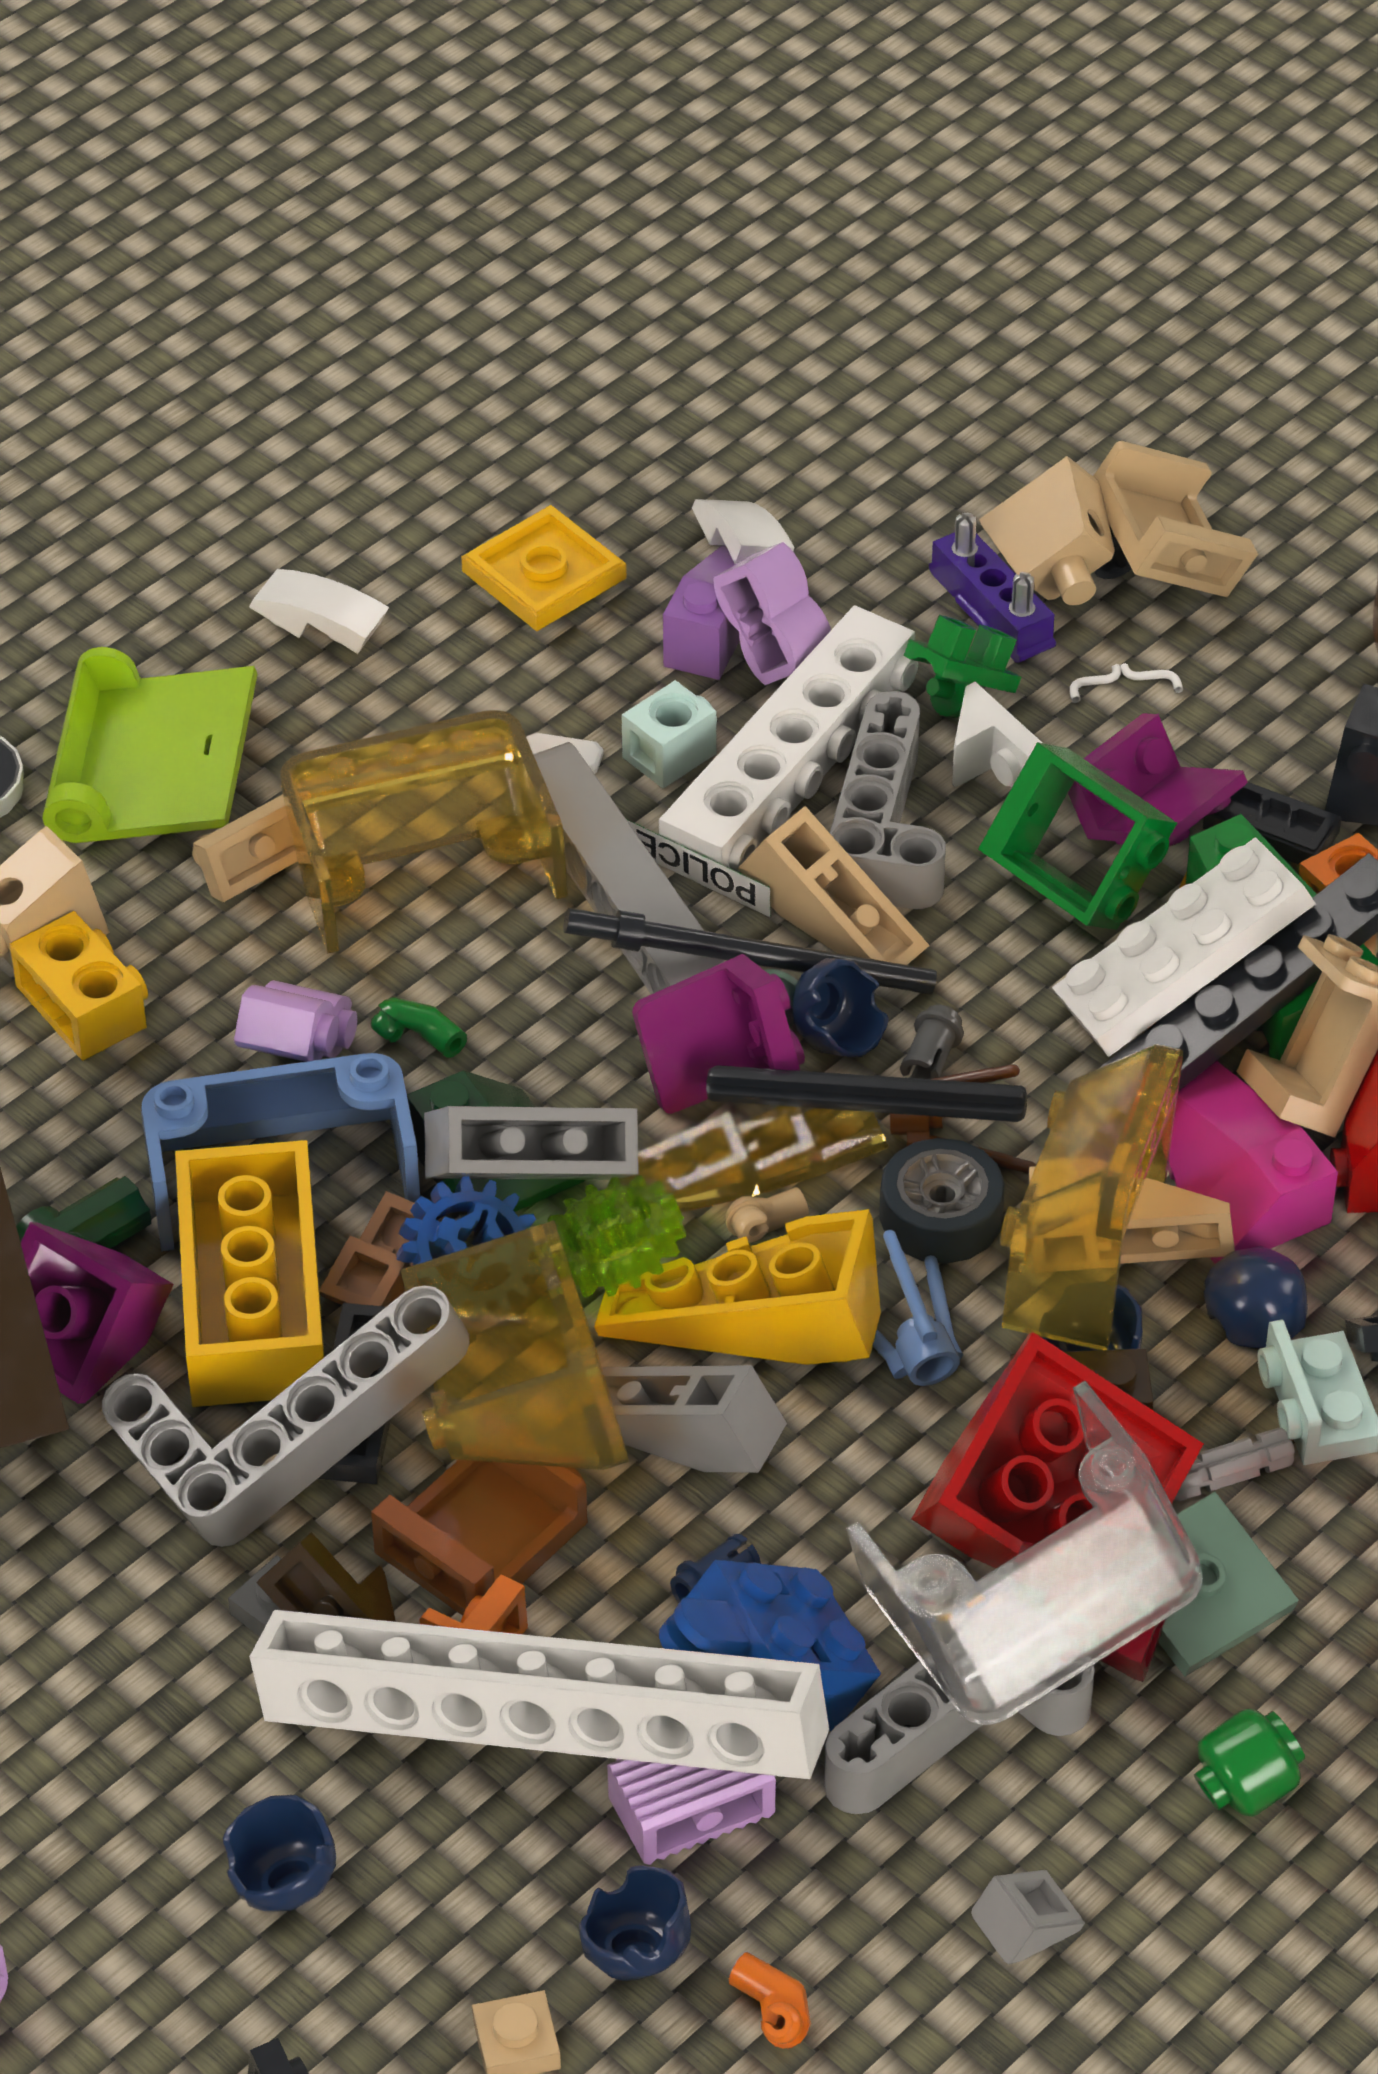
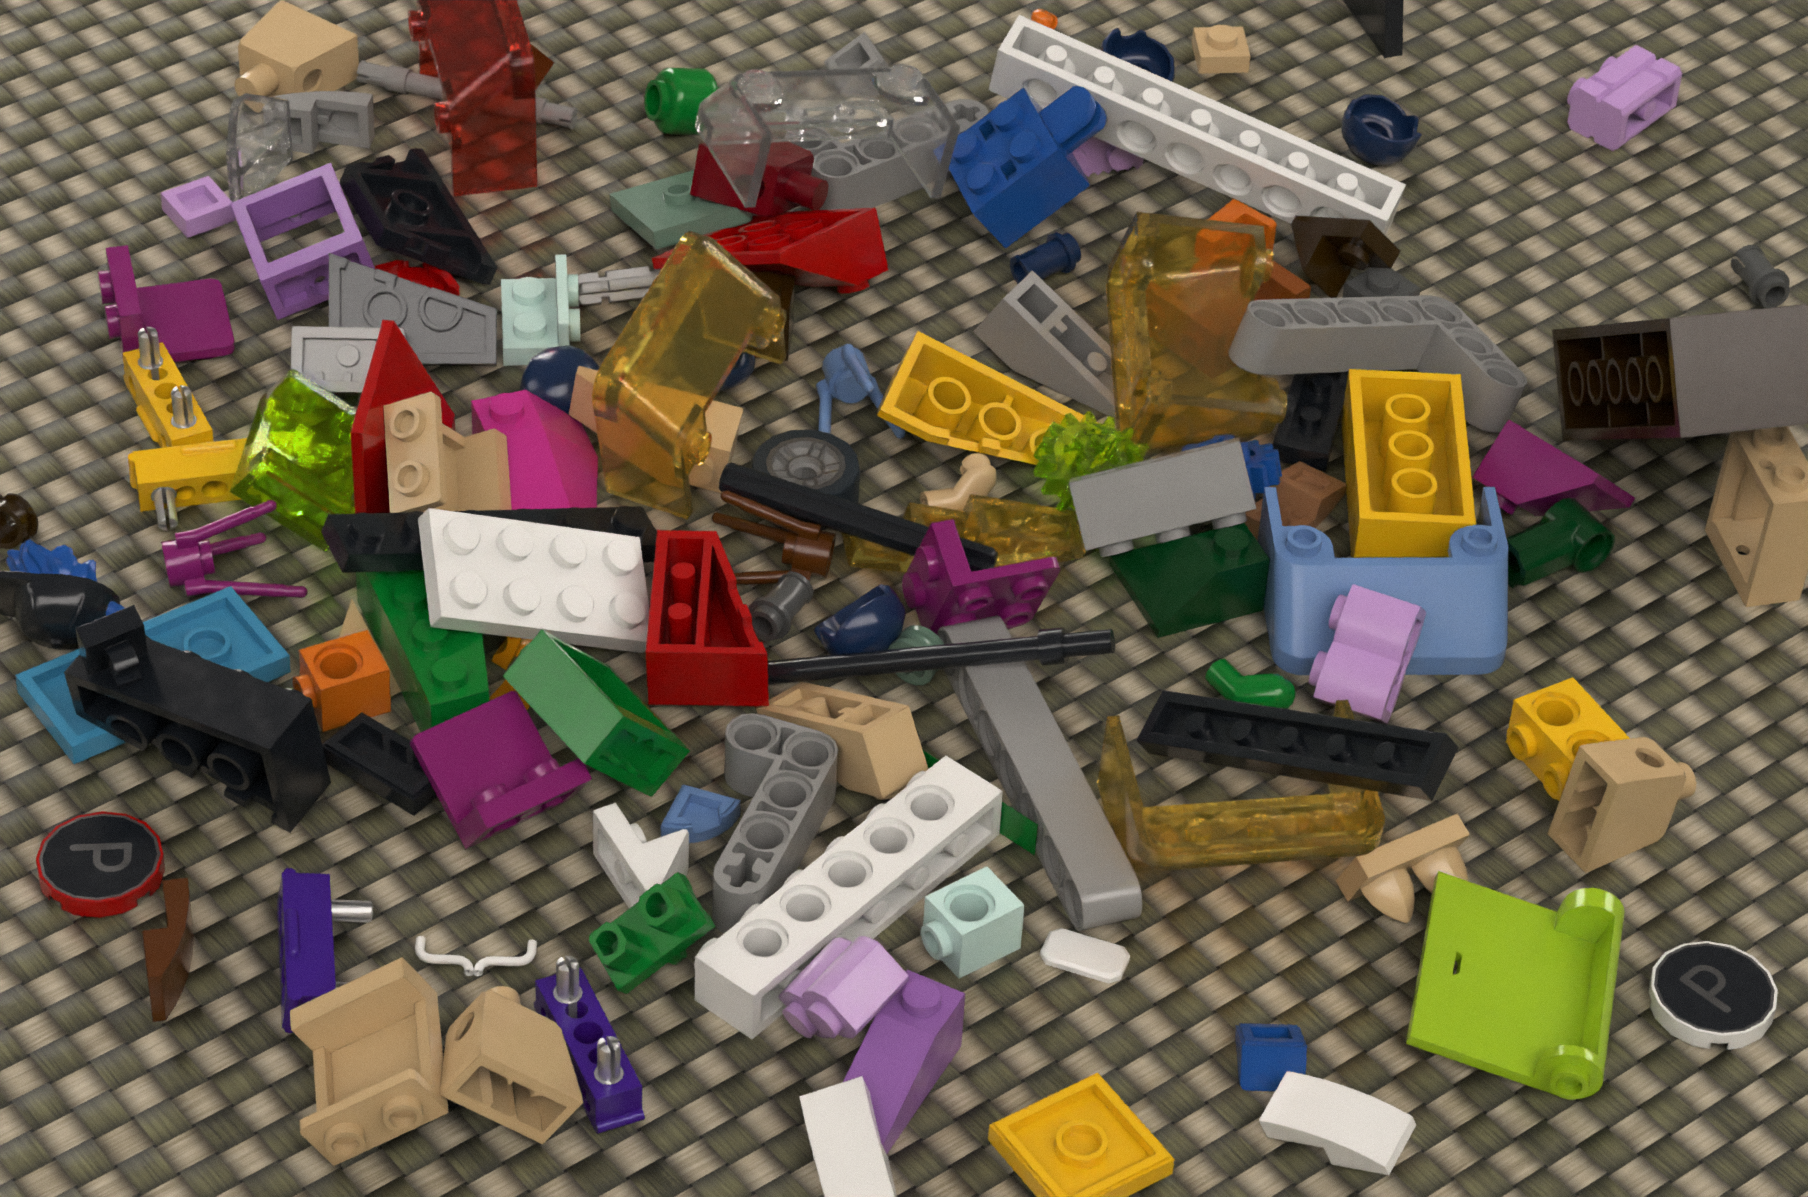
camera: 175 degrees left, 5 degrees down
none -> dark purple piece [277,868,373,1033]
none -> red wedge [646,530,769,706]
none -> medium blue tile [661,784,741,843]
none -> black plate [1136,690,1459,801]
none -> blue slope [1235,1023,1307,1091]

